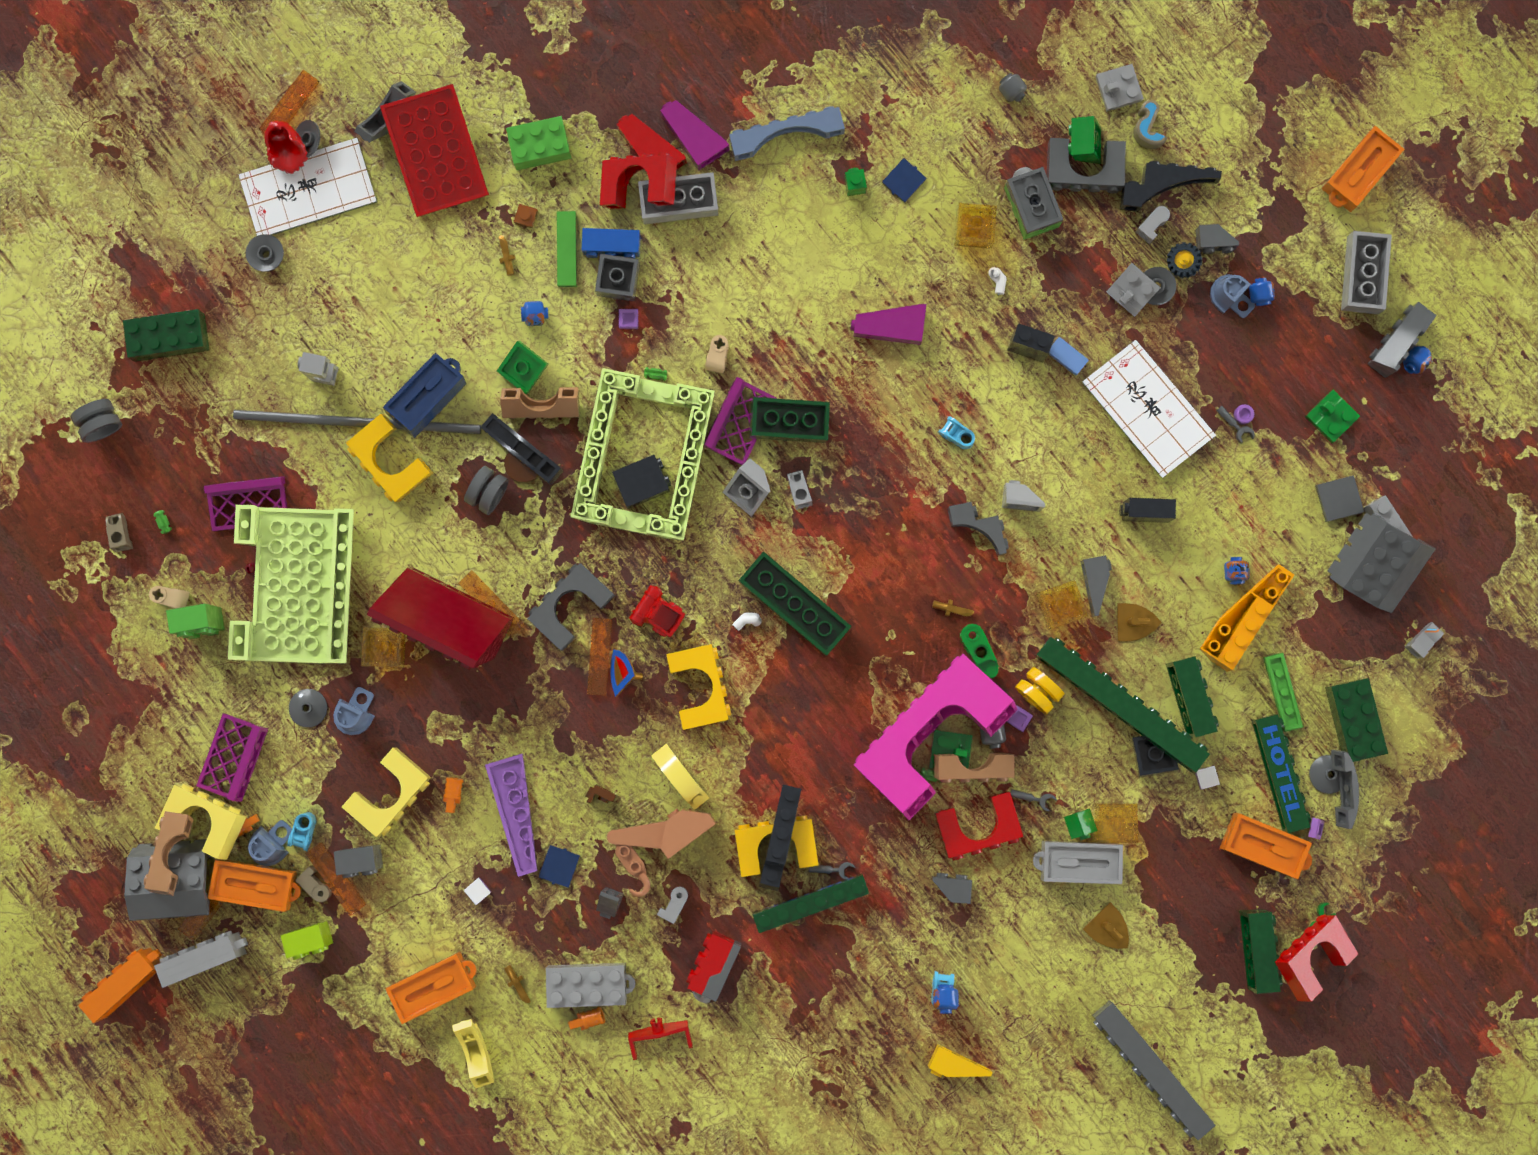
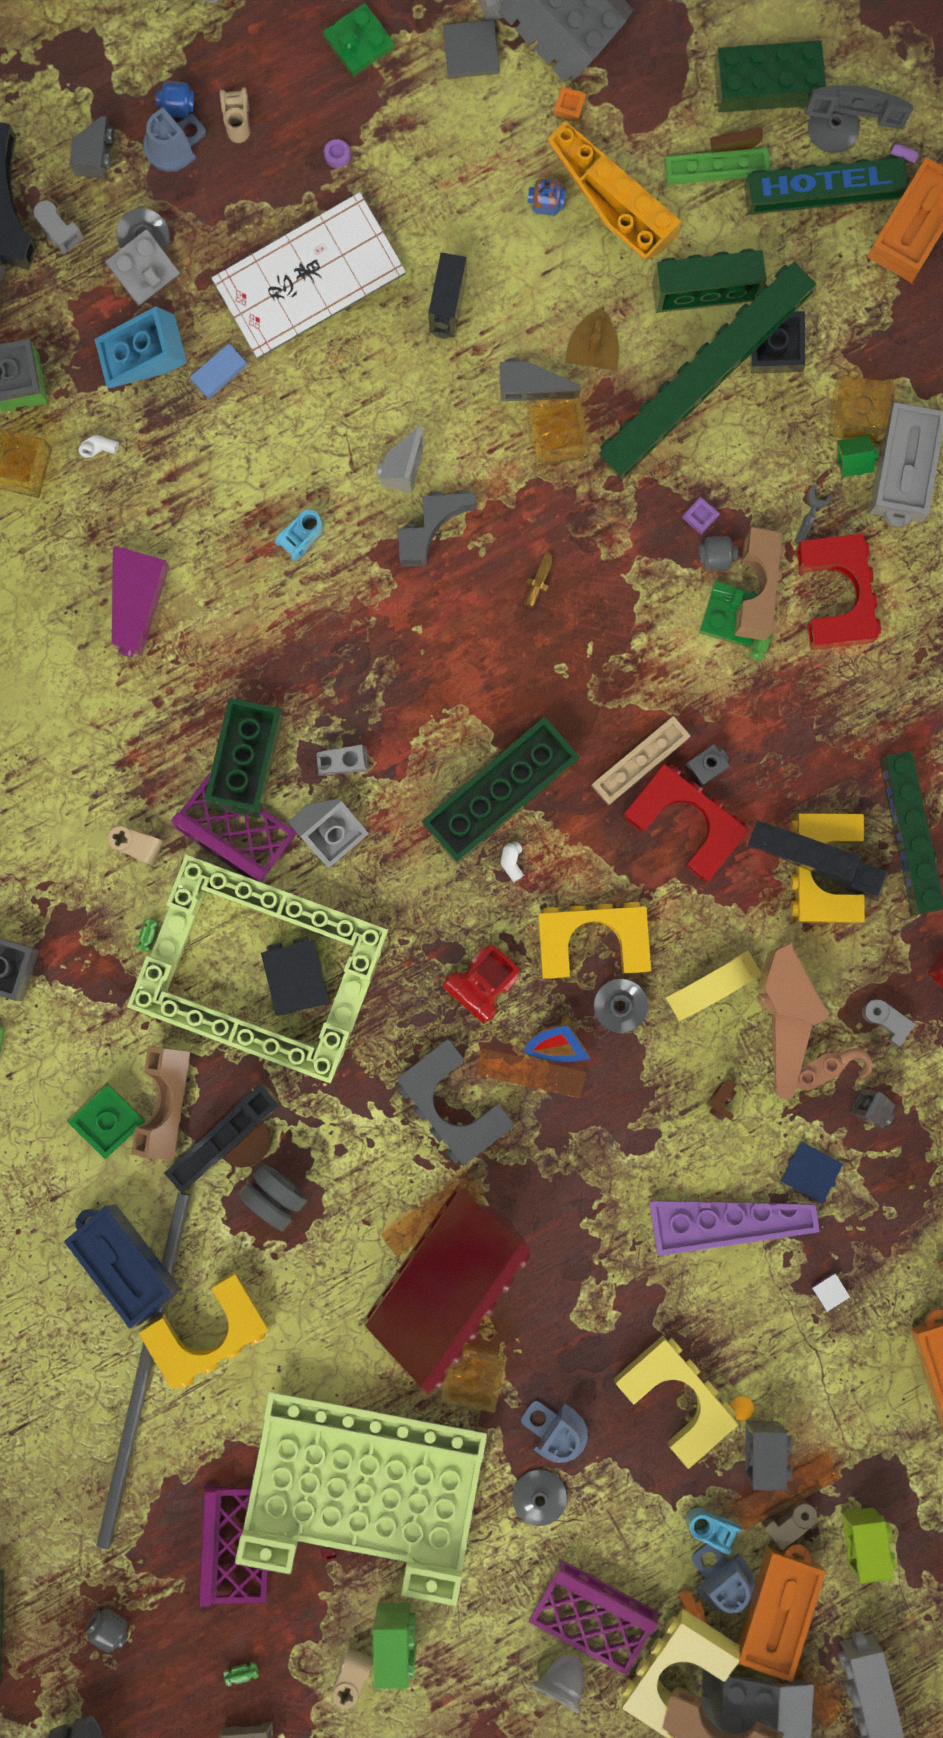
camera: 80 degrees left, 0 degrees up
light grey arch [297,352,338,386] -> none
orange hinge [443,777,464,813] -> none
blue head [521,301,548,326] -> none
medium lavender tile [619,309,638,329] -> none
dark grey piece [808,862,855,880] -> none
dark pink arch [854,654,1018,820] -> none
dark grey slope [931,873,972,904] -> none
green piece [960,624,999,678] -> none
black brick [1007,323,1055,363] -> none
yellow wheel [1015,667,1065,715] -> none
black wheel [1167,242,1202,279] -> none
white tile [1196,766,1220,790] -> none
dark grey piece [1216,406,1255,444] -> none
none -> dark grey head [85,1608,129,1653]
none -> dark azure slope [95,306,187,388]
none -> tan piece [220,87,250,143]
none -> light grey piece [529,1655,585,1714]
none -> orange plate [554,86,586,122]
none -> tan gear [591,716,691,806]
none -> dark grey dish [594,979,648,1033]
none -> red arch [622,764,749,883]
none -> dark grey brick [685,745,729,787]
none -> reddish brown tile [710,127,763,152]
none -> light orange sticker [730,1396,754,1420]

